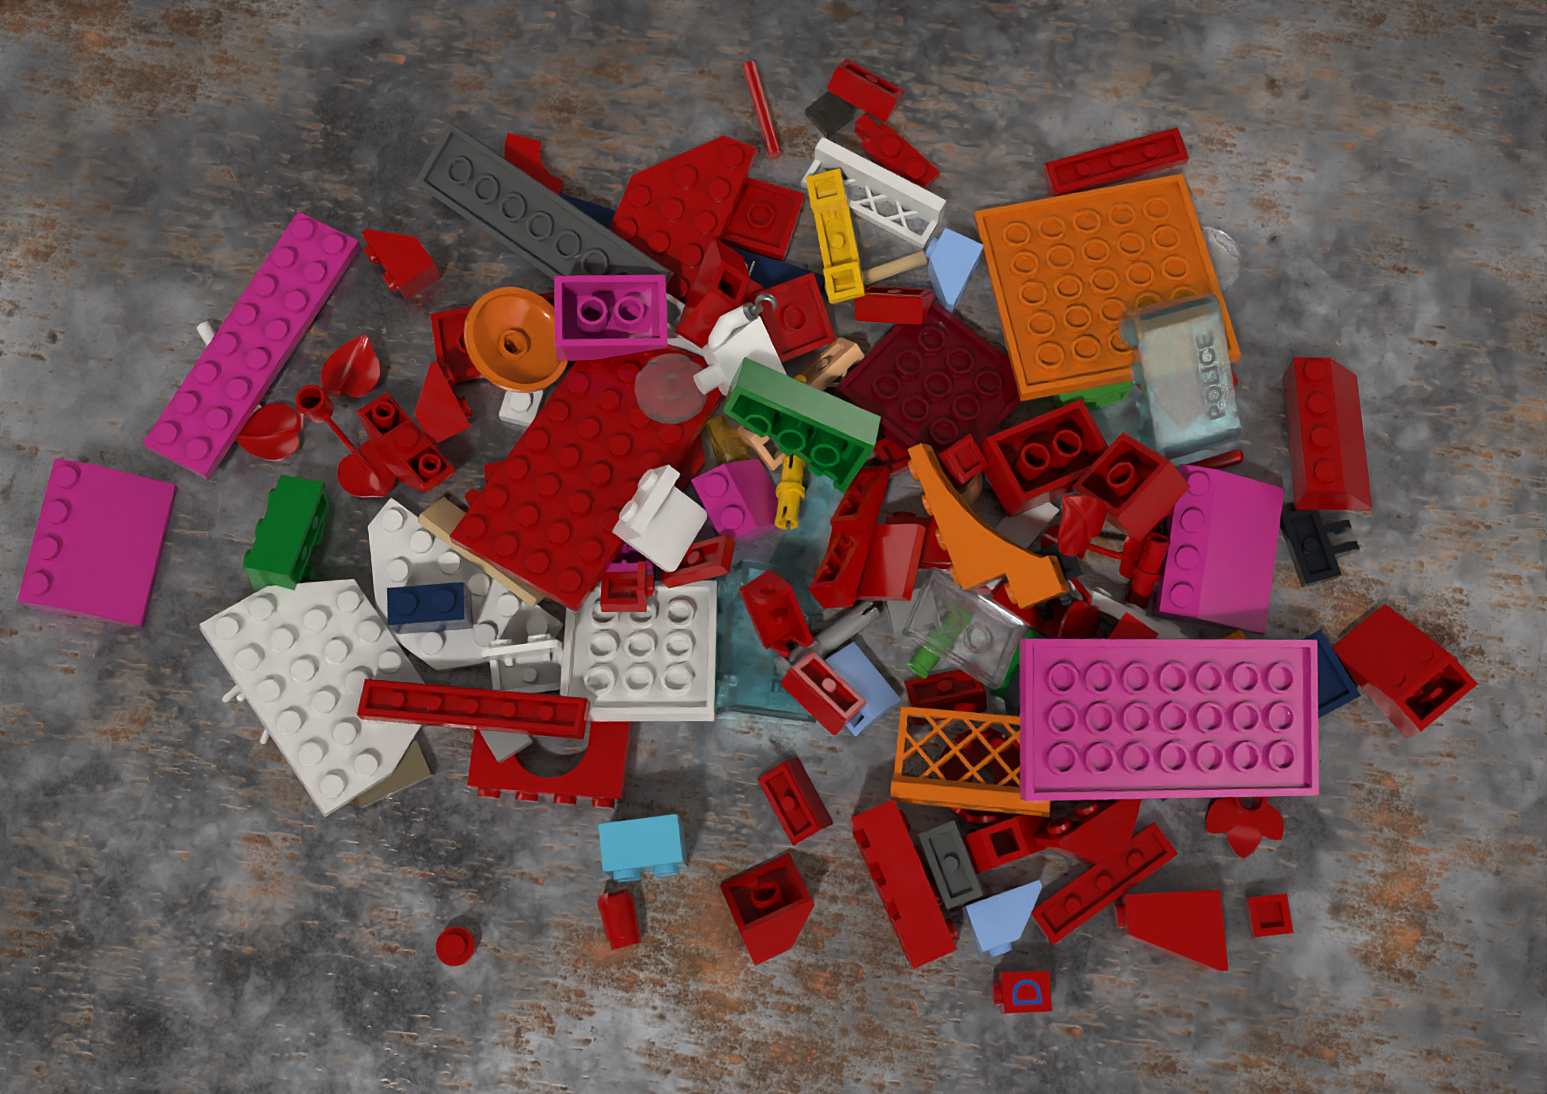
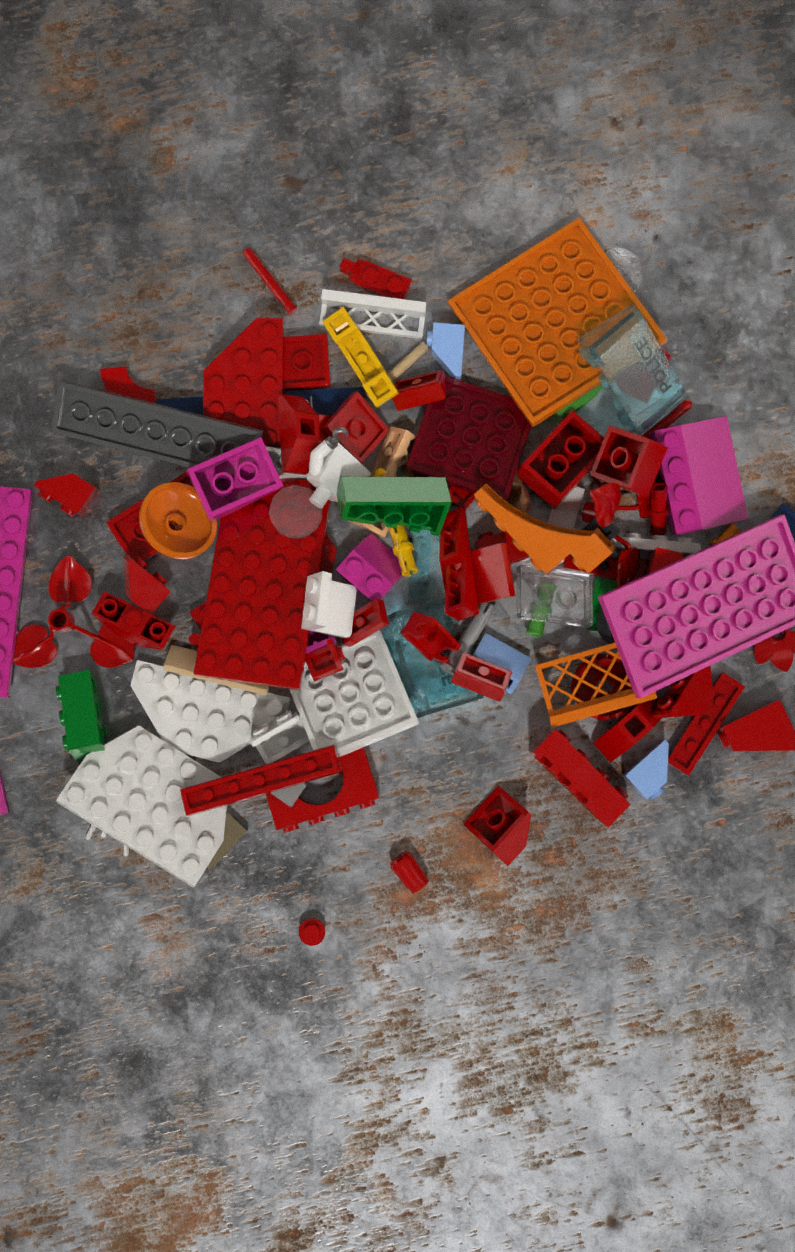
camera: 25 degrees left, 10 degrees up
dark blue brick [387,582,473,634] -> none
white plate [498,390,546,427] -> none
medium azure brick [598,814,688,883] -> none
clear yellow cone [705,416,750,466] -> none
red slope [757,757,833,846] -> none
clear smoke tile [805,91,854,139] -> none
red slope [827,58,905,122] -> none
red slope [904,665,987,726] -> none
dark grey panel [918,820,989,909] -> none
red tile [937,433,990,486] -> none
red brick [991,970,1052,1014] -> none
red tile [1043,127,1189,197] -> none
black hinge [1280,510,1360,588] -> none
red slope [1282,357,1372,511] -> none

